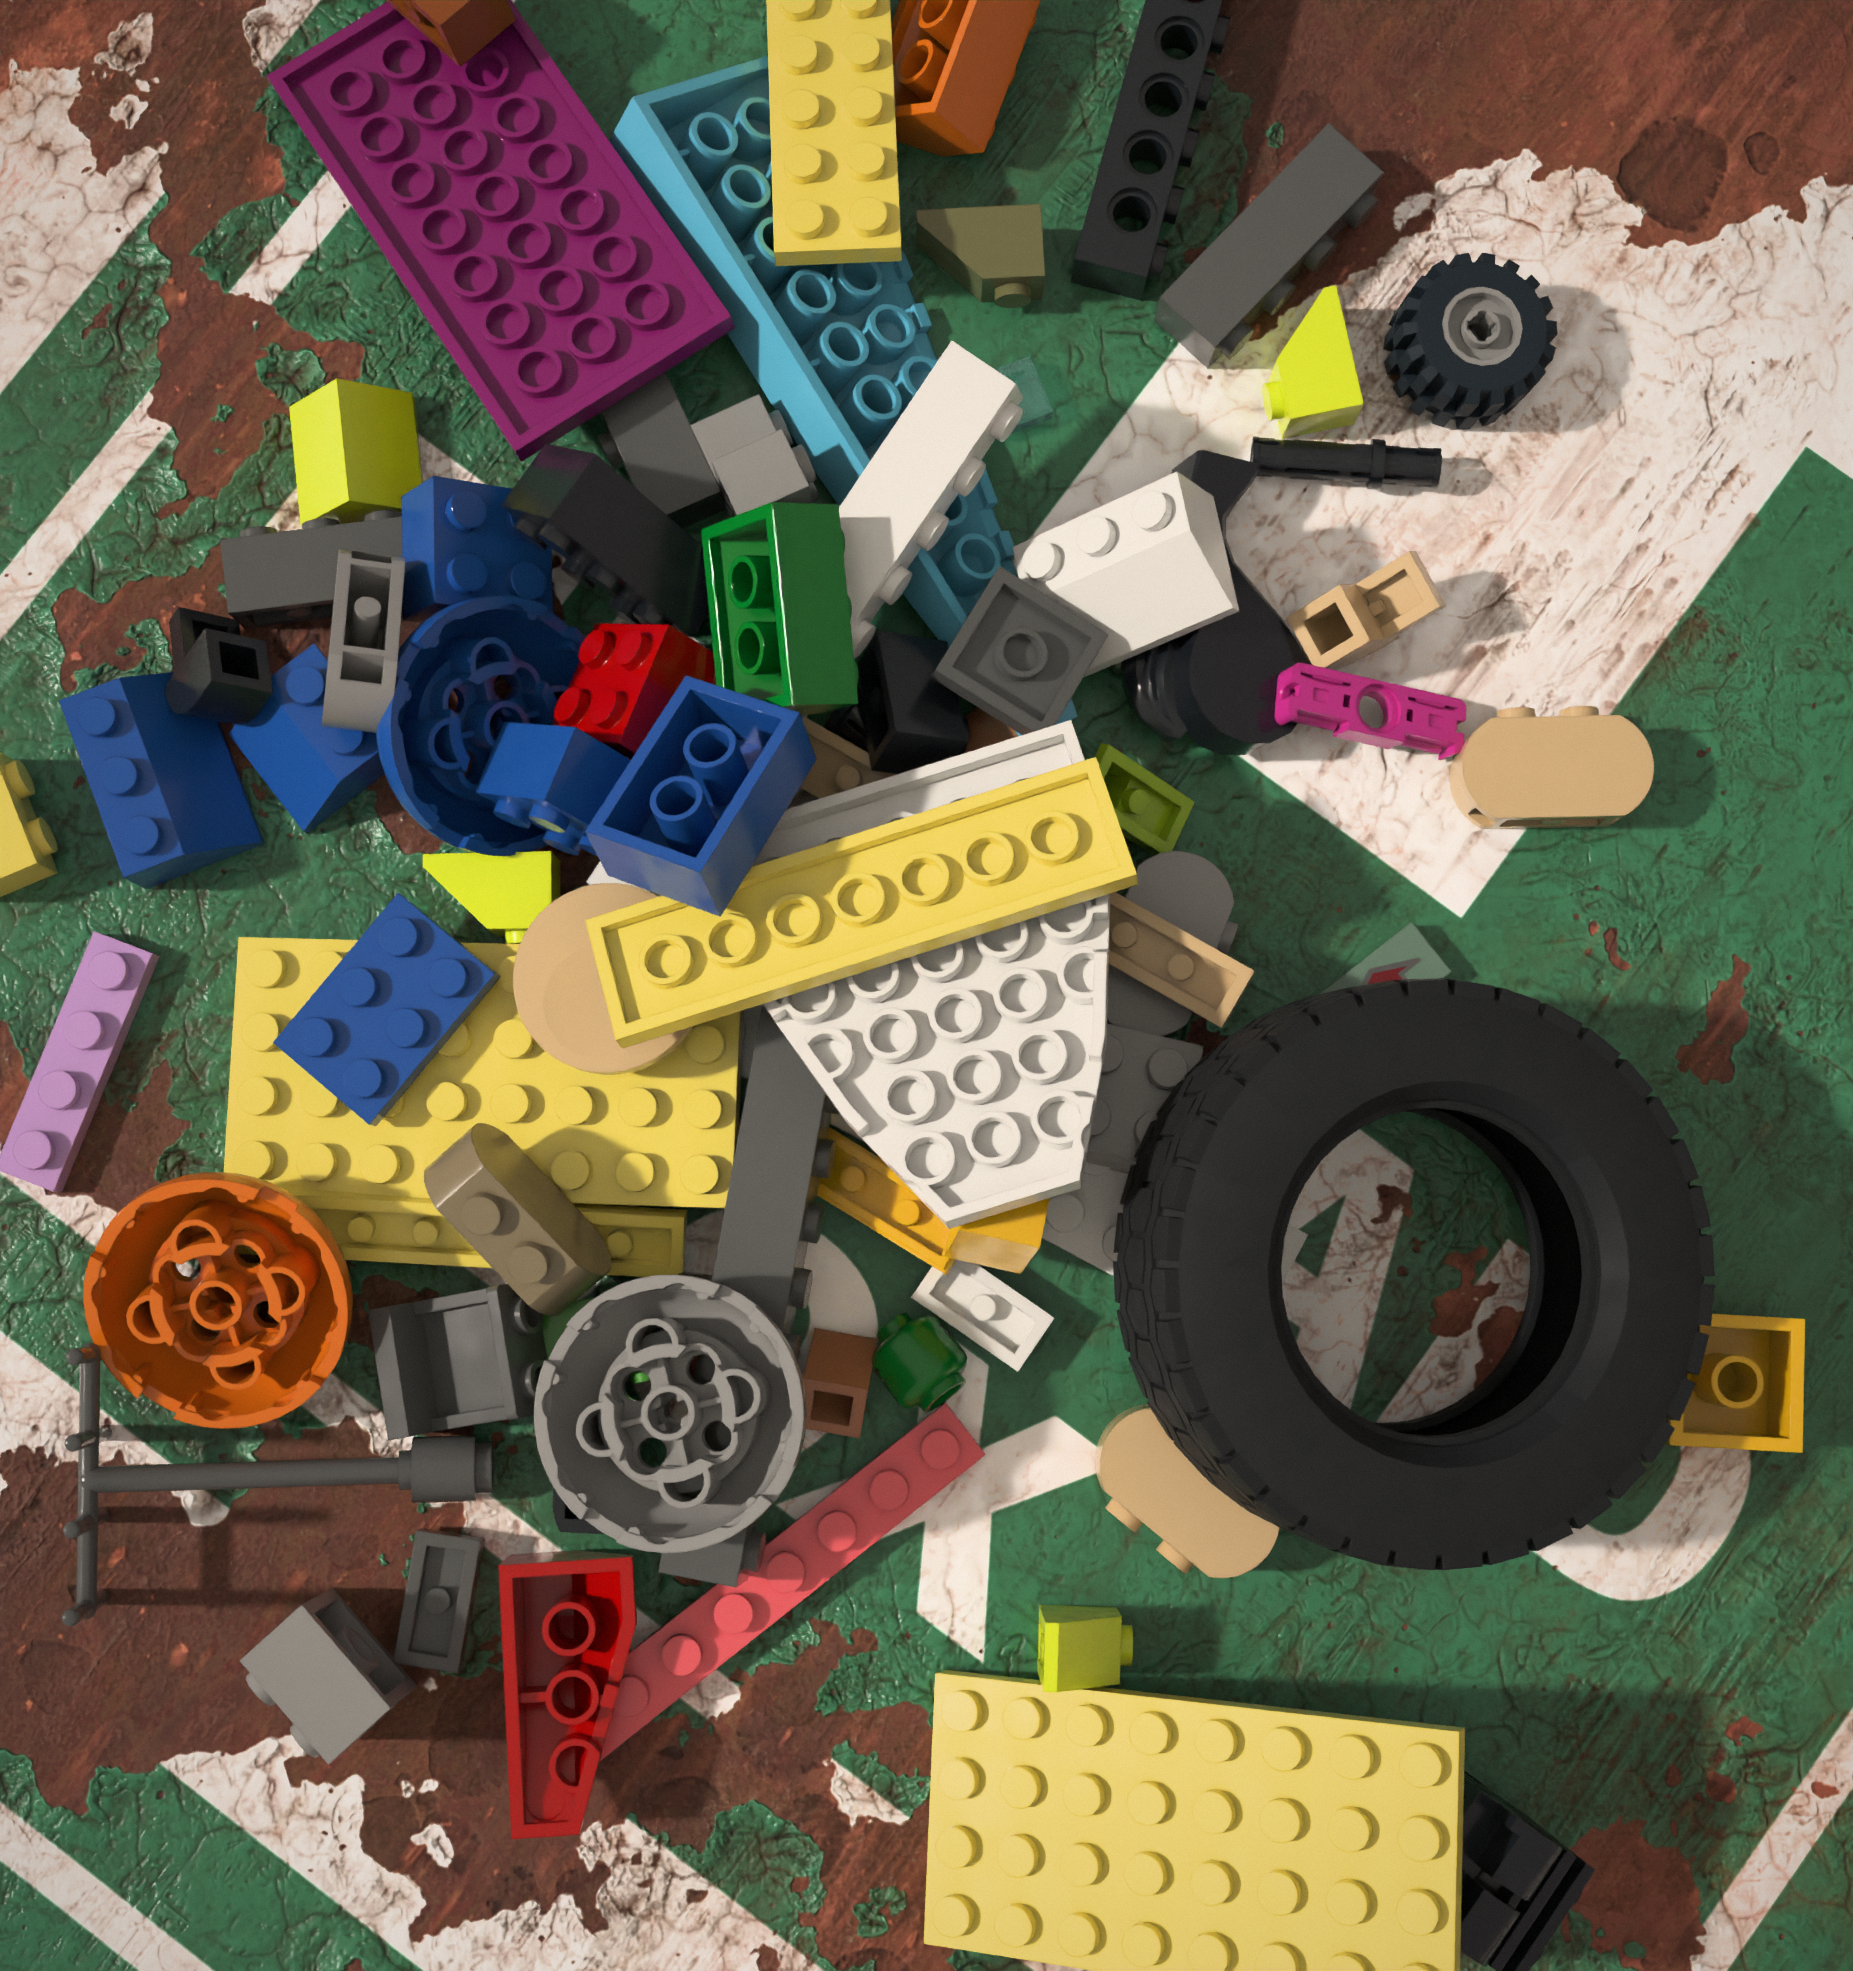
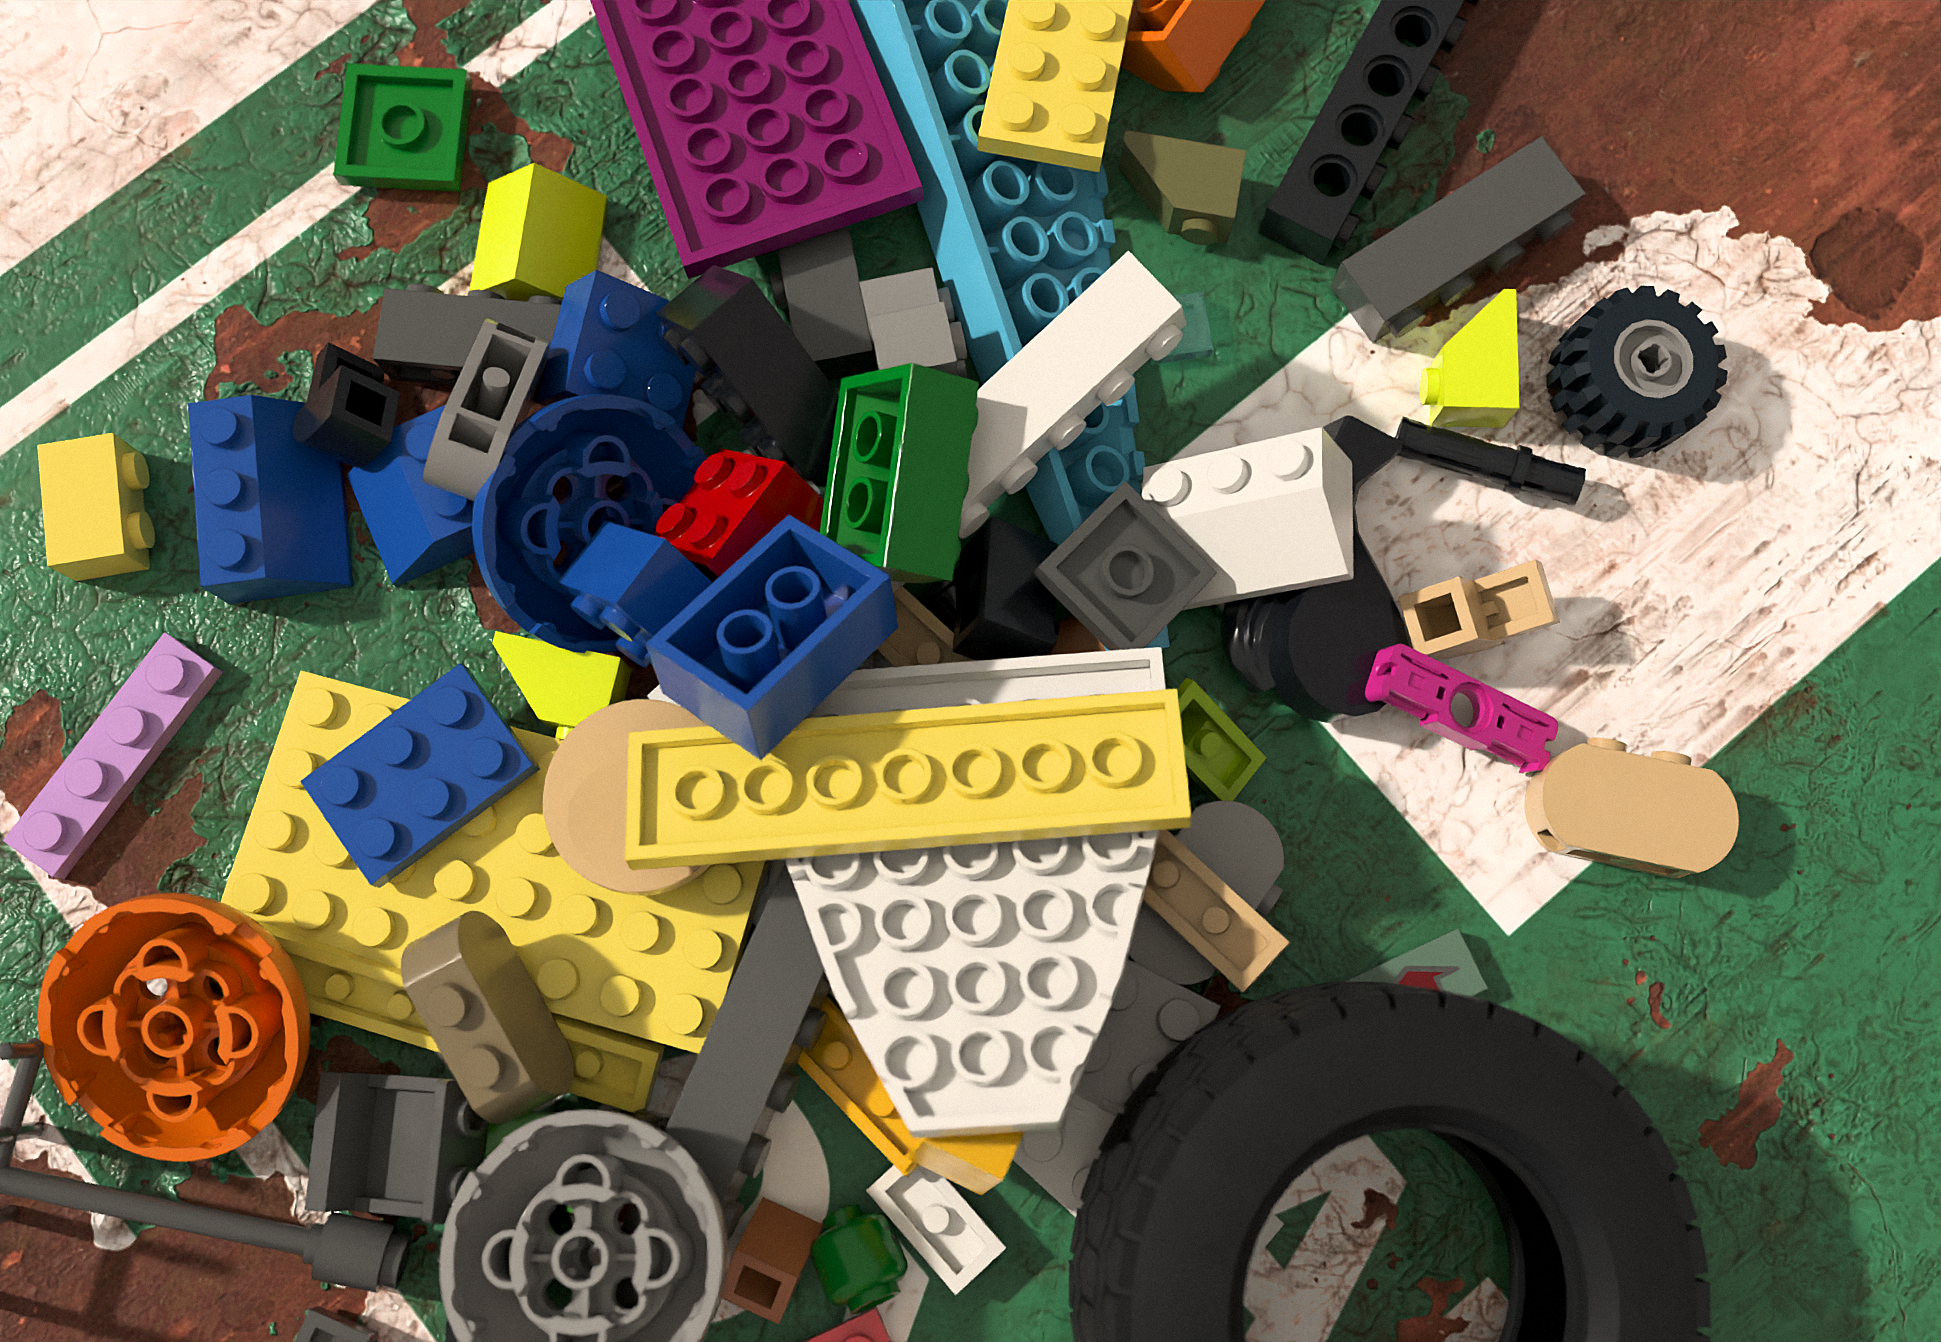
camera: 15 degrees right, 5 degrees down
none -> green plate [333,63,473,192]

